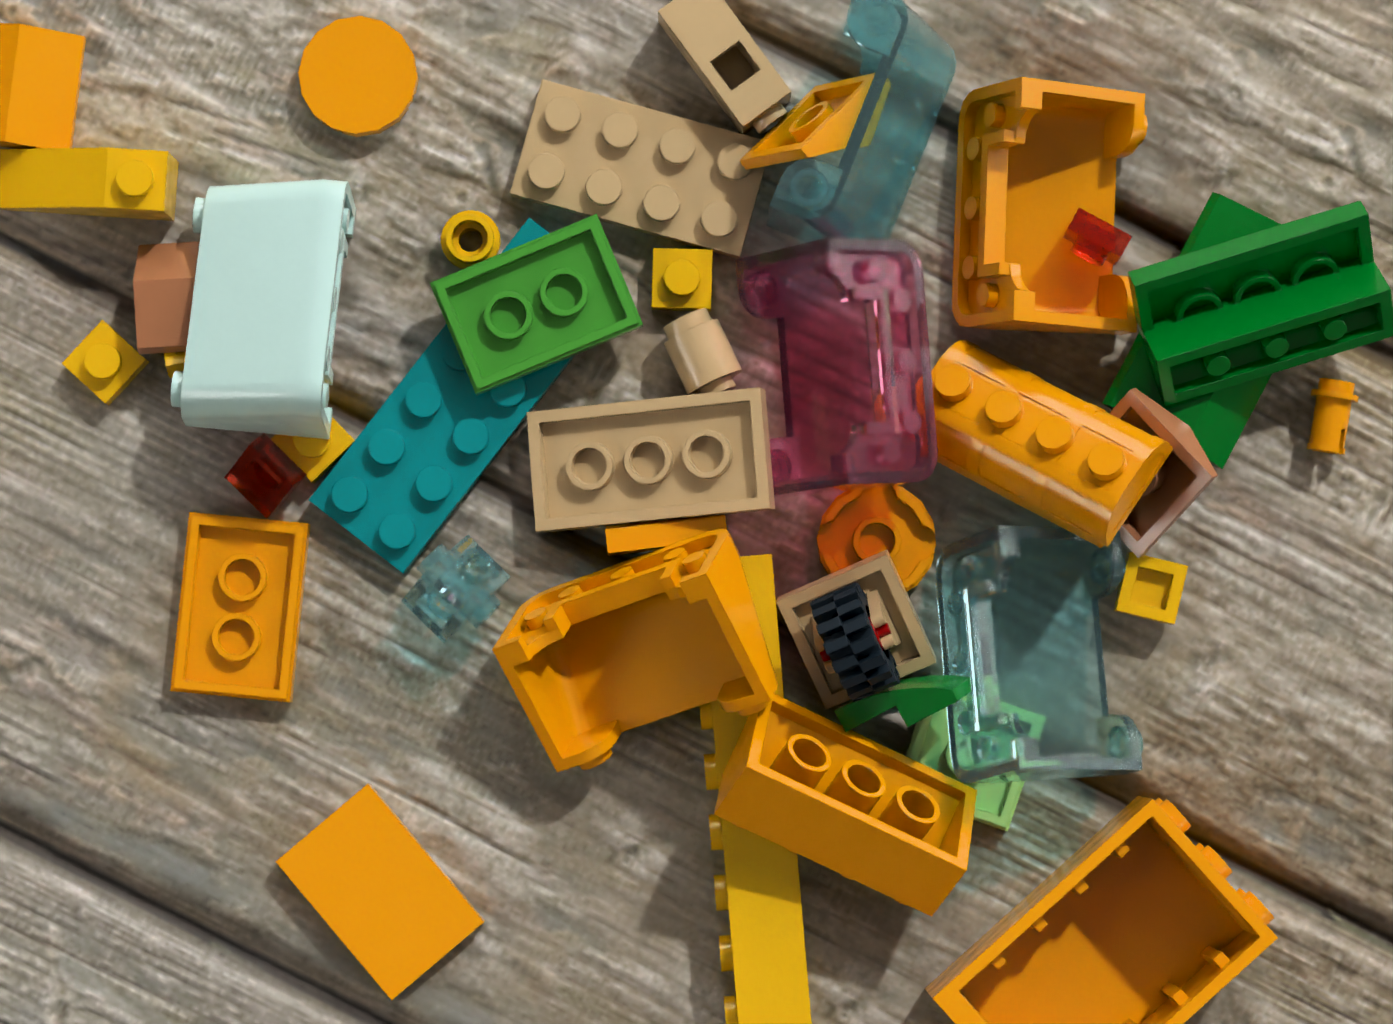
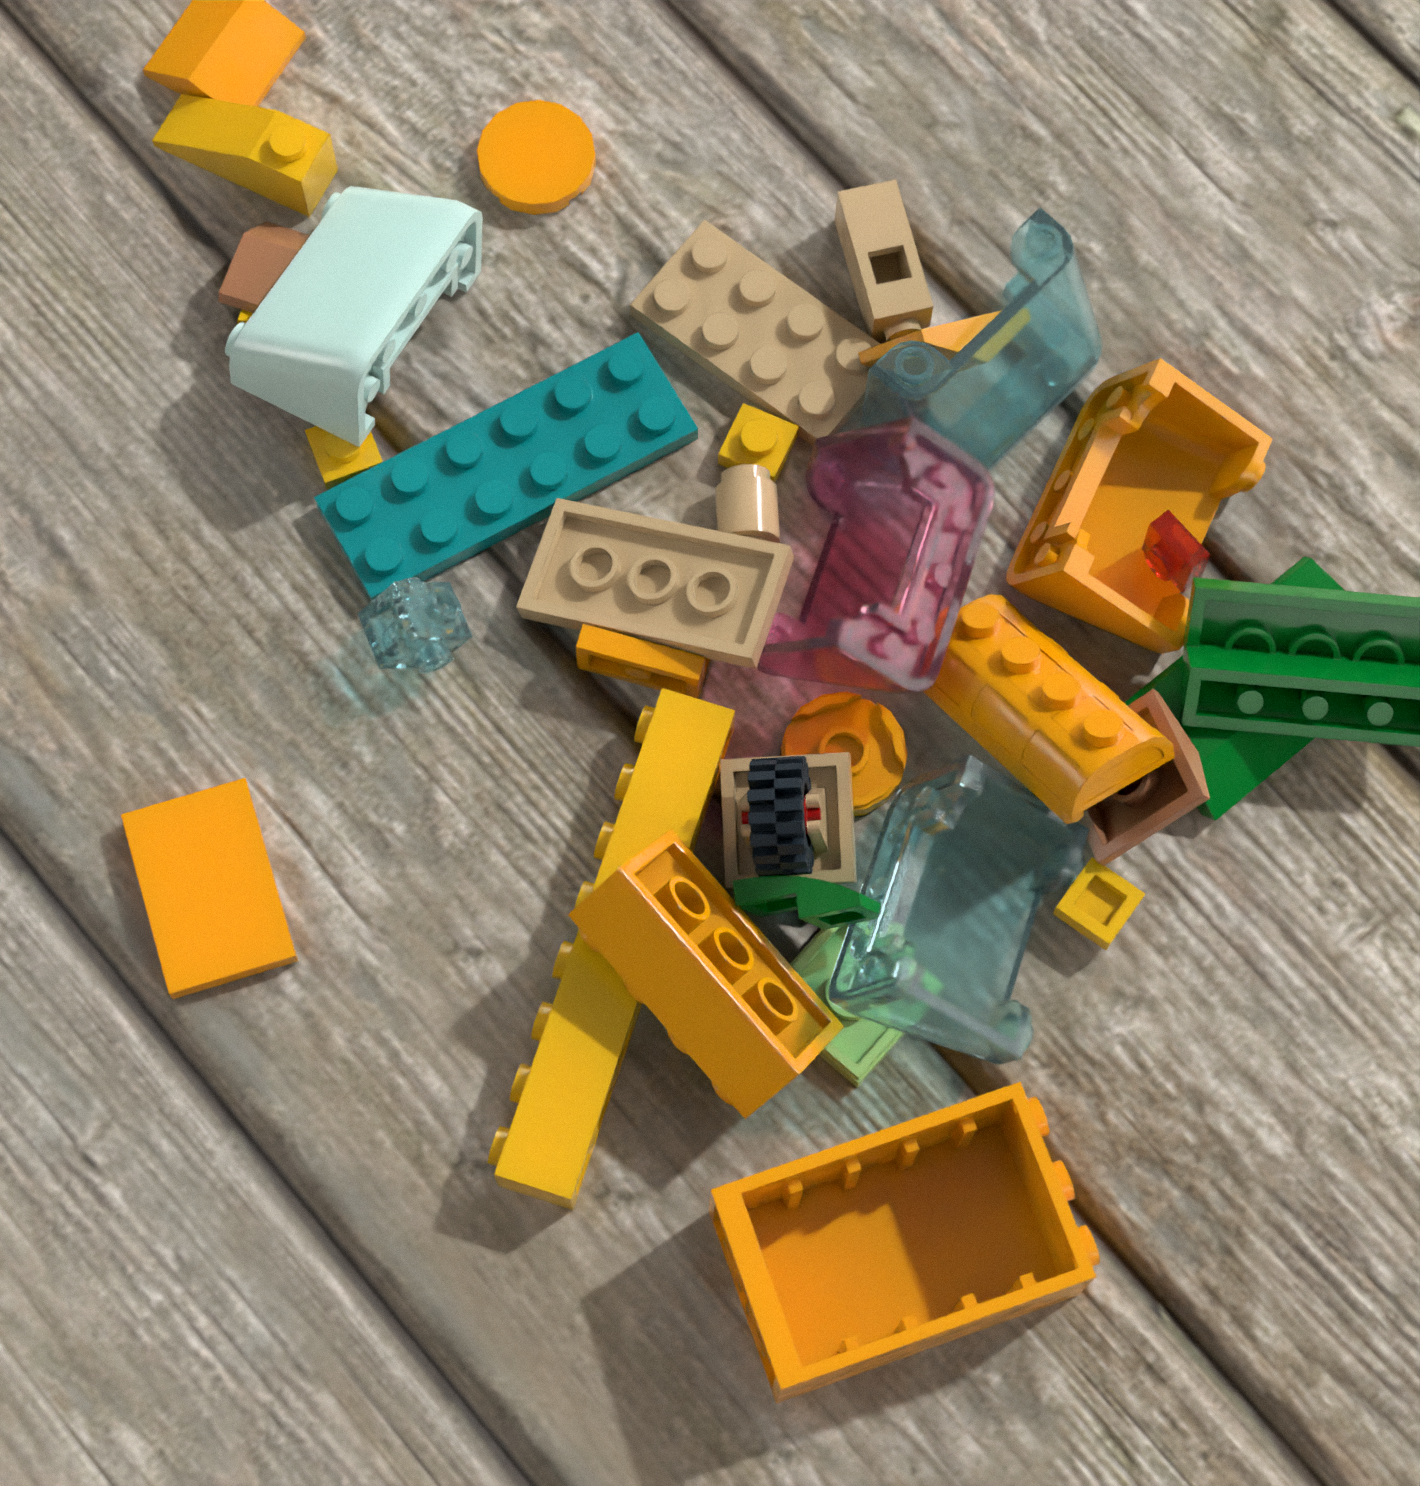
camera: 20 degrees right, 15 degrees down
yellow plate [61,320,149,405] -> none
light orange tile [170,512,311,703] -> none
clear red plate [224,433,307,519] -> none
bright green tile [430,214,643,396] -> none
yellow plate [441,210,501,269] -> none
light orange windscreen [492,528,778,773] -> none
light orange pin [1306,378,1359,455] -> none

